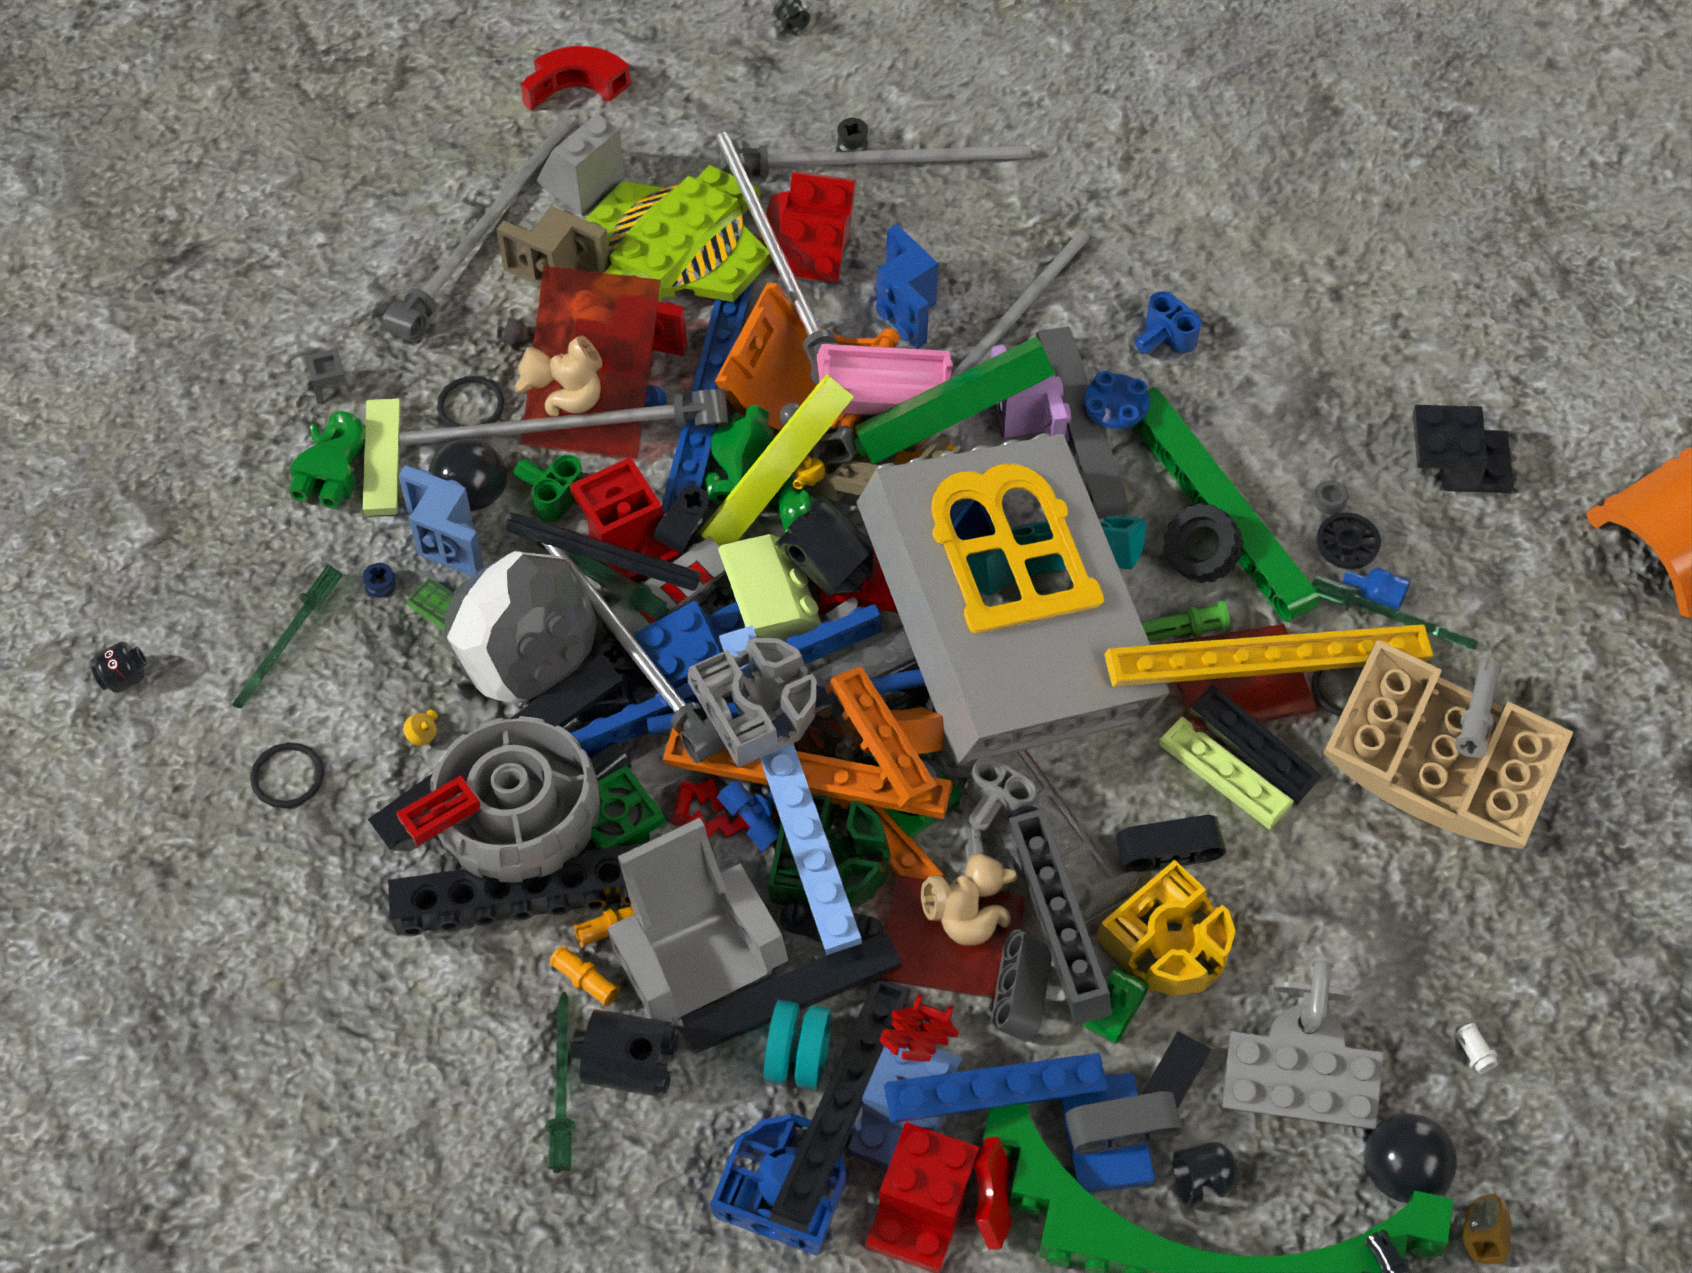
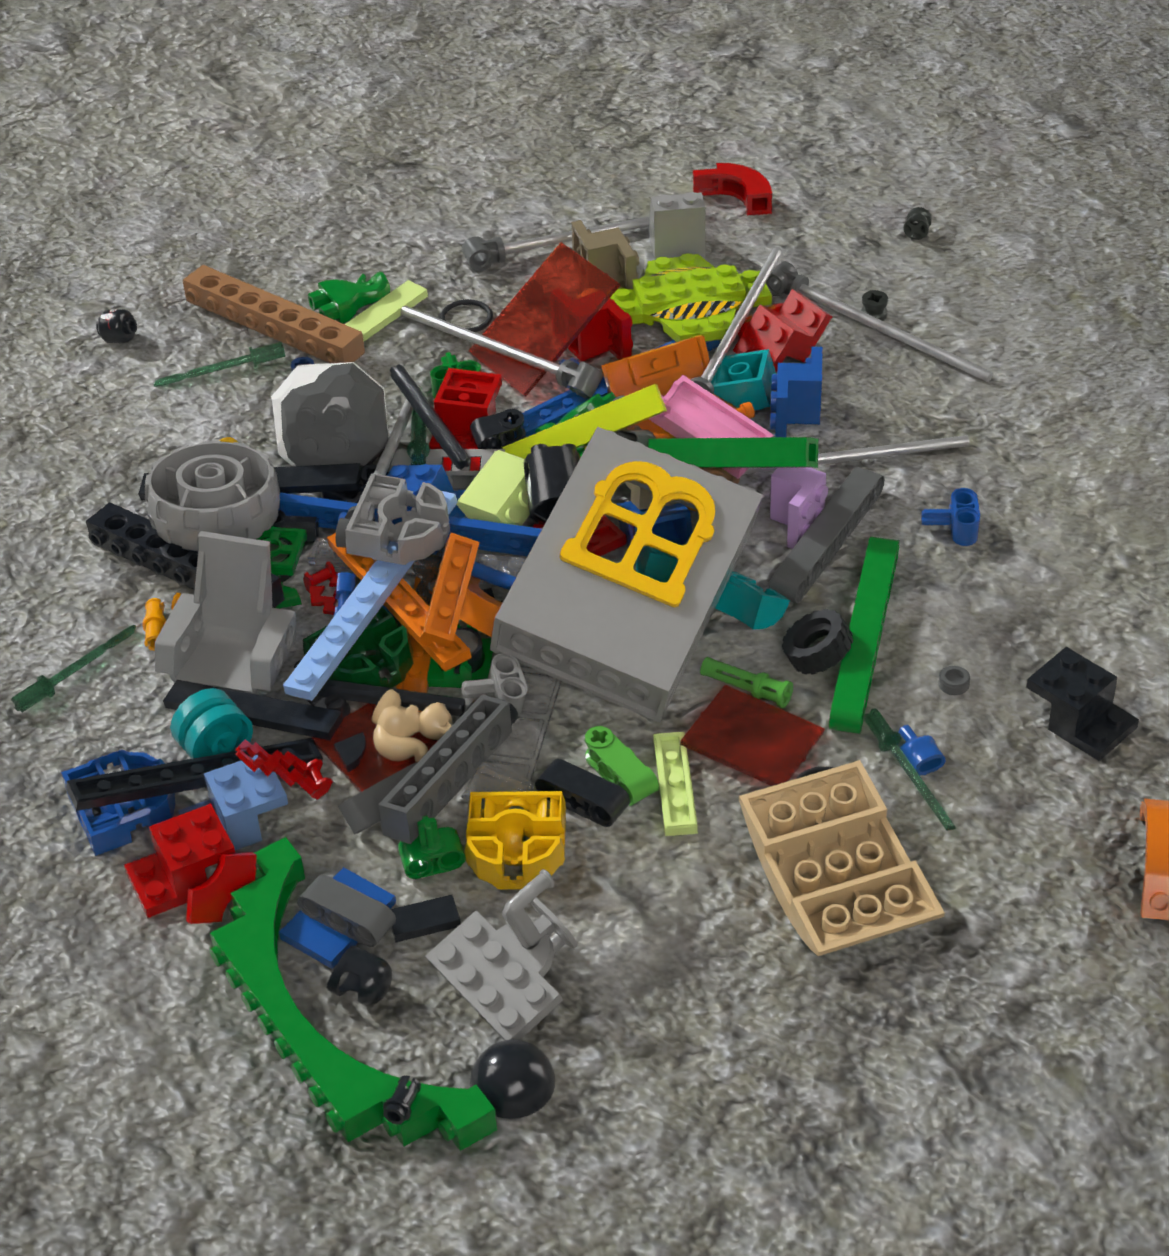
camera: 45 degrees right, 15 degrees down
black piece [250,742,324,808] -> none
dark grey panel [305,348,346,403] -> none
red tile [396,775,481,846] -> none
medium blue bracket [399,465,484,576] -> none
black piece [428,439,507,511] -> none
tan animal [515,335,602,417] -> none
black cylinder [570,1009,679,1096] -> none
blue plate [884,1053,1108,1123] -> none
blue dish [1083,371,1150,429] -> none
yellow plate [1104,625,1433,687] -> none
black tile [1188,684,1322,805] -> none
black wheel [1316,512,1381,569] -> none
white pin [1454,1023,1498,1074] -> none
light grey pin [1455,659,1502,758] -> none
pearl gold rock [1463,1194,1512,1265] -> none
none -> medium nougat brick [183,265,365,363]
none -> black axle [317,679,466,717]
none -> black tile [334,732,367,772]
none -> bright green piece [585,726,659,806]
none -> teal slope [711,349,776,410]

